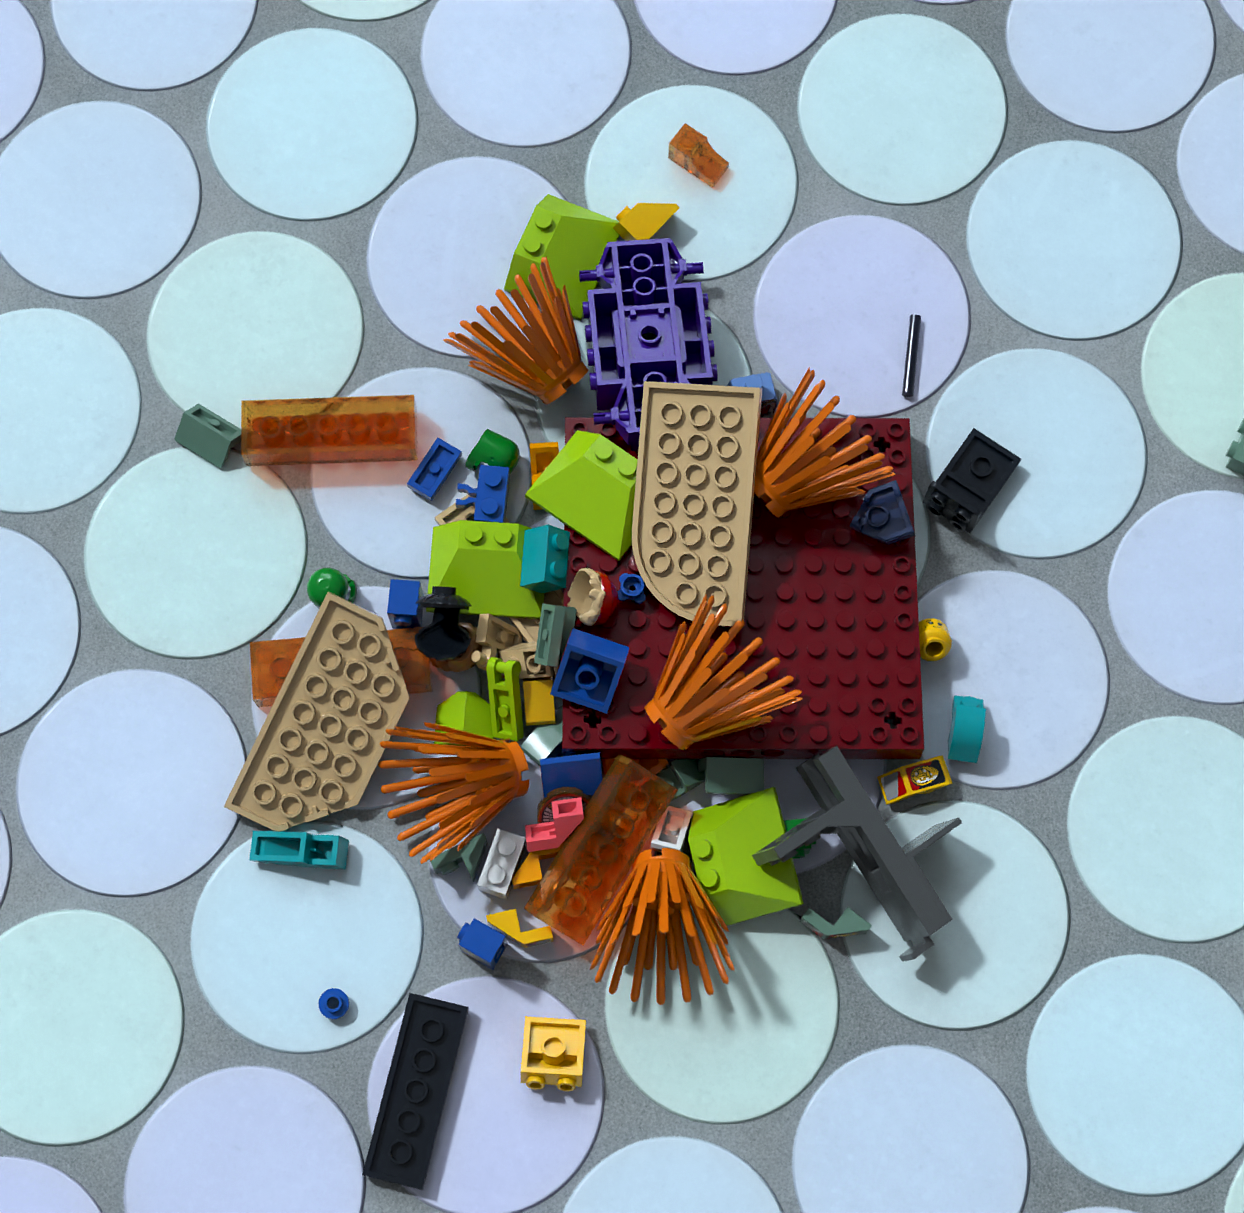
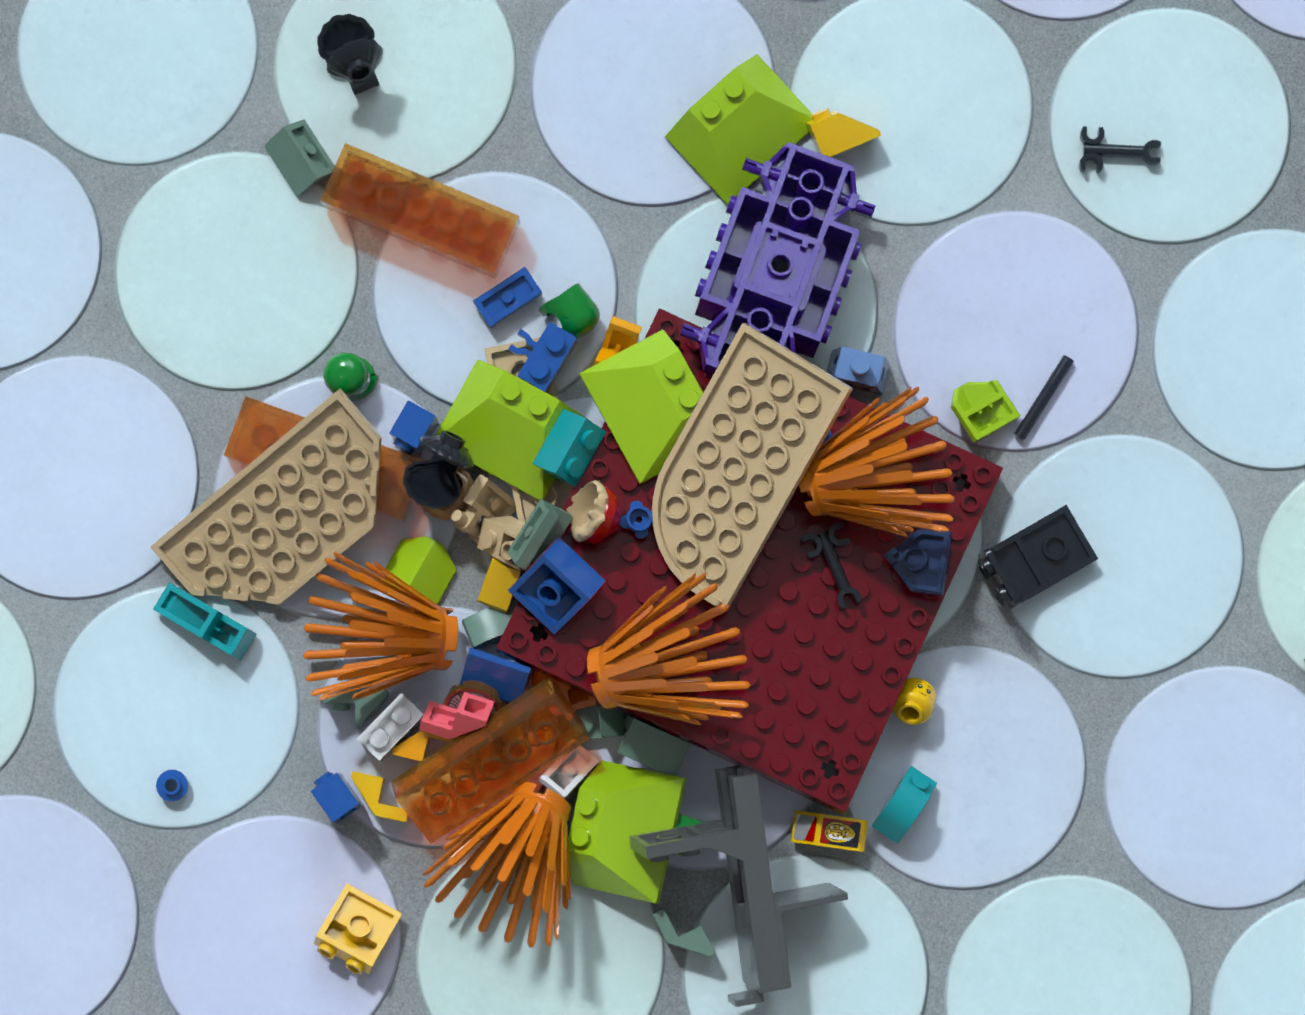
camera: 25 degrees right, 10 degrees up
black plate [362,993,469,1190] -> none
orange plant [443,256,588,405] -> none
lime plate [487,657,524,741] -> none
clear orange arch [668,123,729,188] -> none
none -> black animal [317,13,383,95]
none -> black bar [800,522,861,610]
none -> lime slope [951,380,1021,443]
none -> black bar [1079,126,1161,173]

